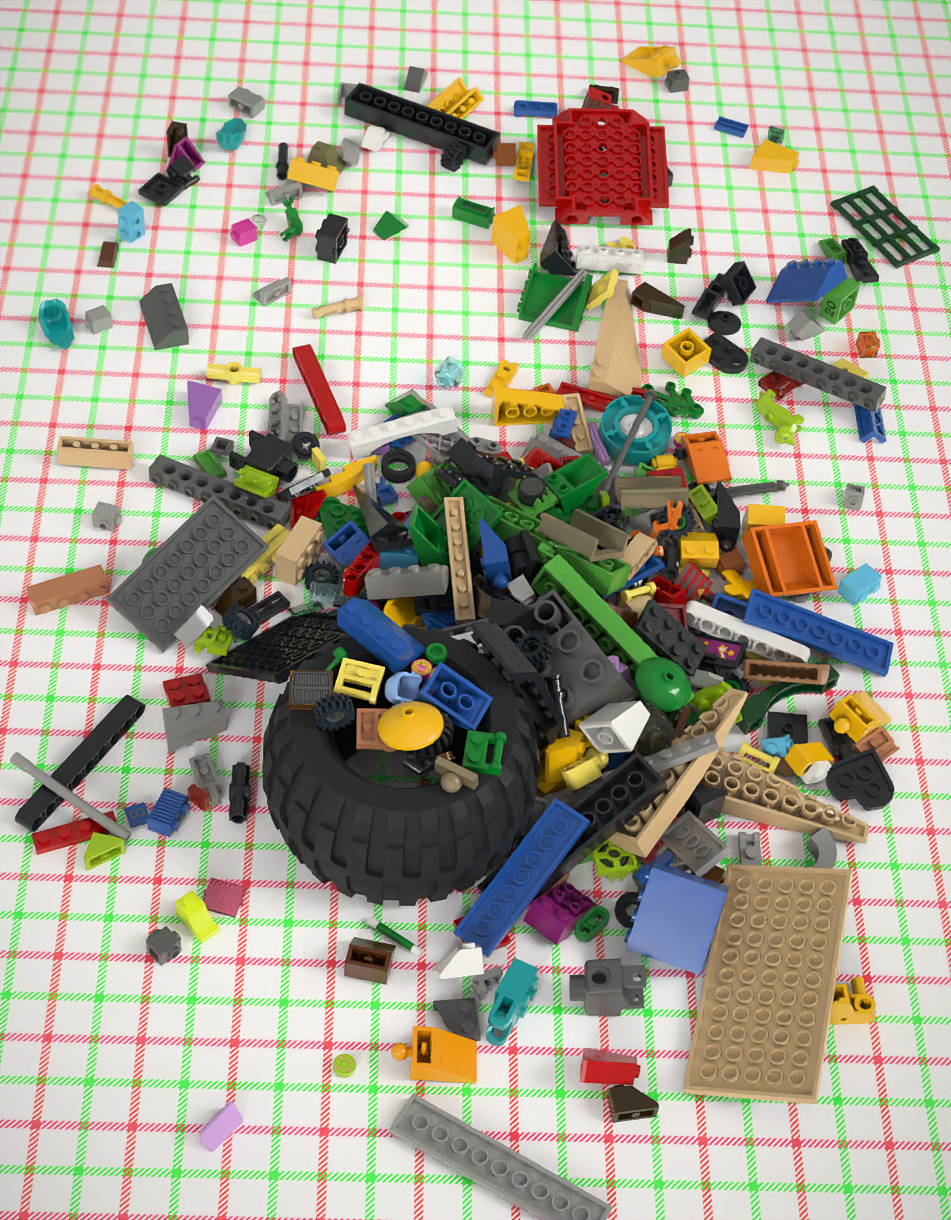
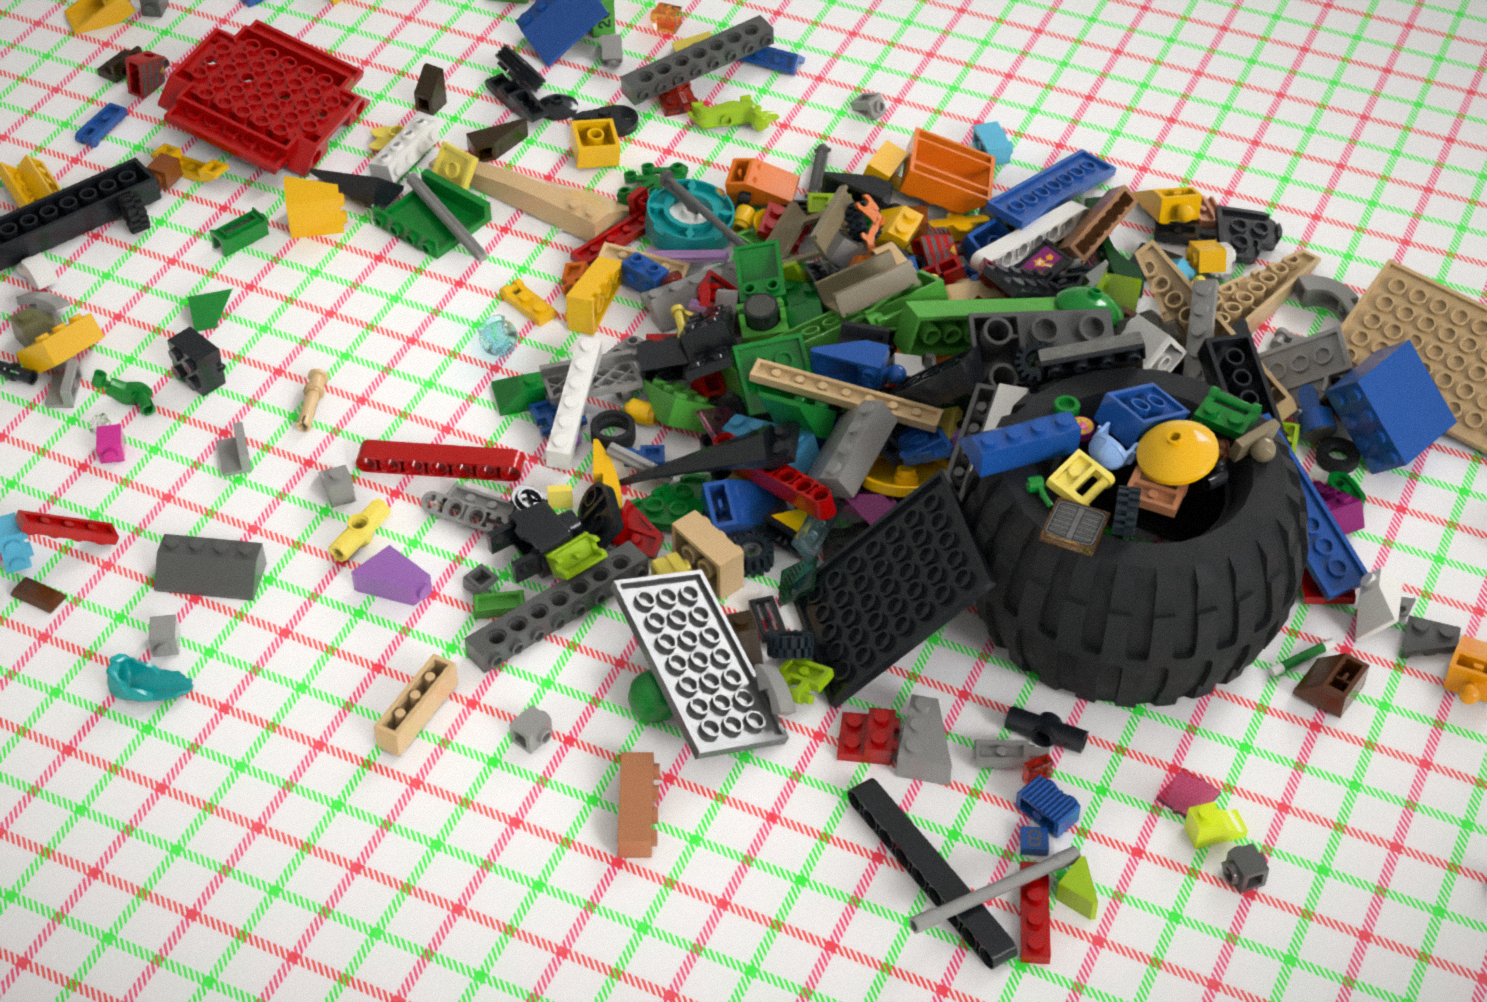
camera: 60 degrees left, 5 degrees down
lime tile [333,1054,356,1078] -> none
teal brick [486,957,540,1046] -> none
dark grey piece [569,958,646,1016] -> none
none -> red plate [15,510,119,545]
none -> light grey slope [318,464,356,508]

